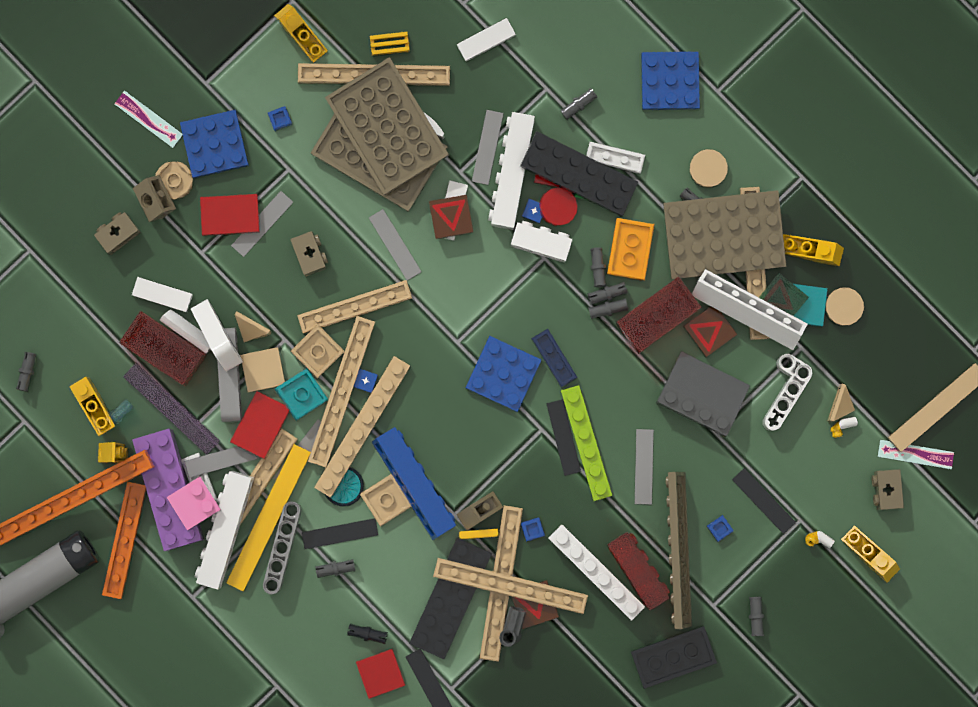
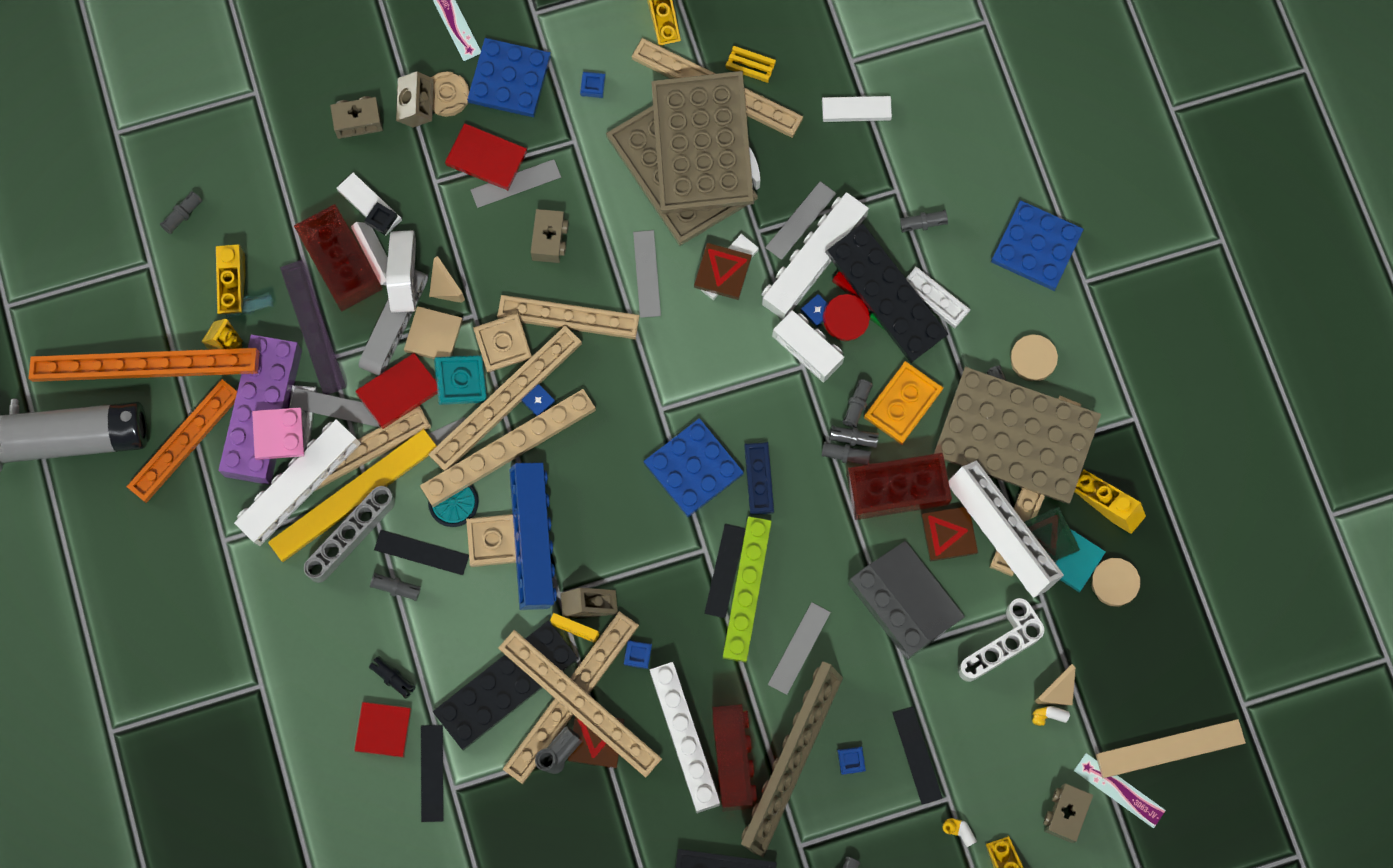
camera: 25 degrees right, 10 degrees down
none -> black plate [364,202,398,235]

